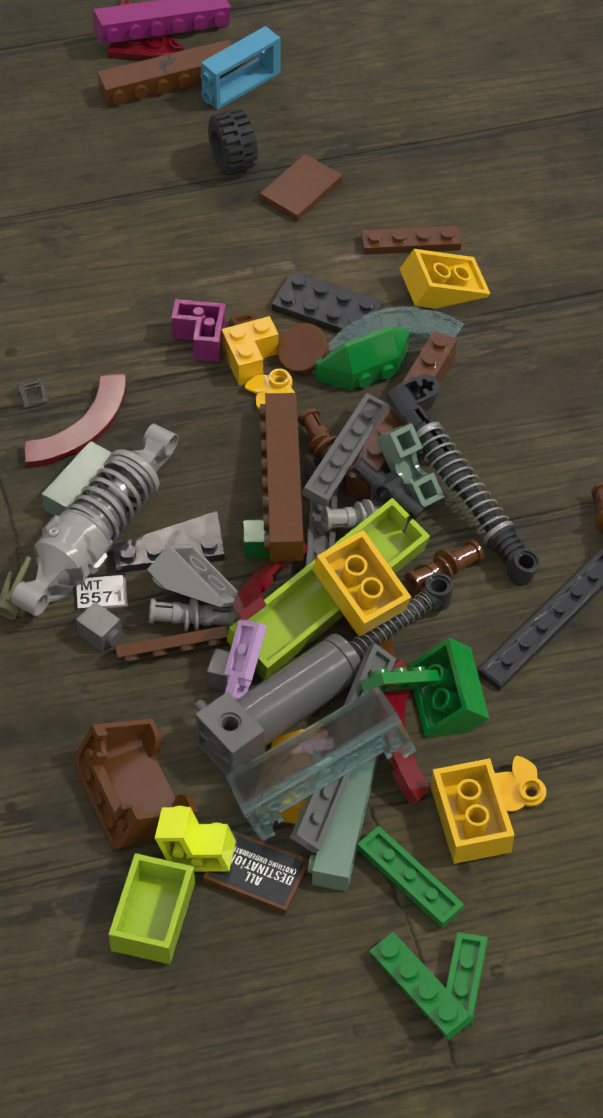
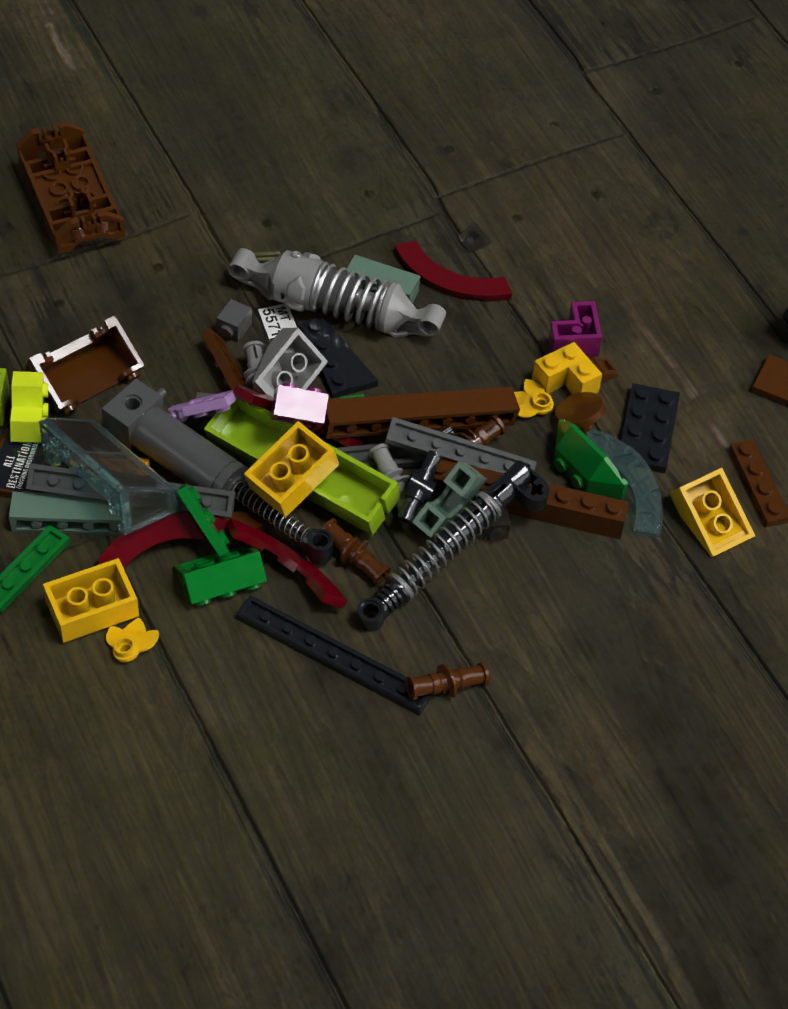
camera: 75 degrees right, 0 degrees up
none -> dark red tile [226,517,347,609]
none -> brick [270,383,328,434]

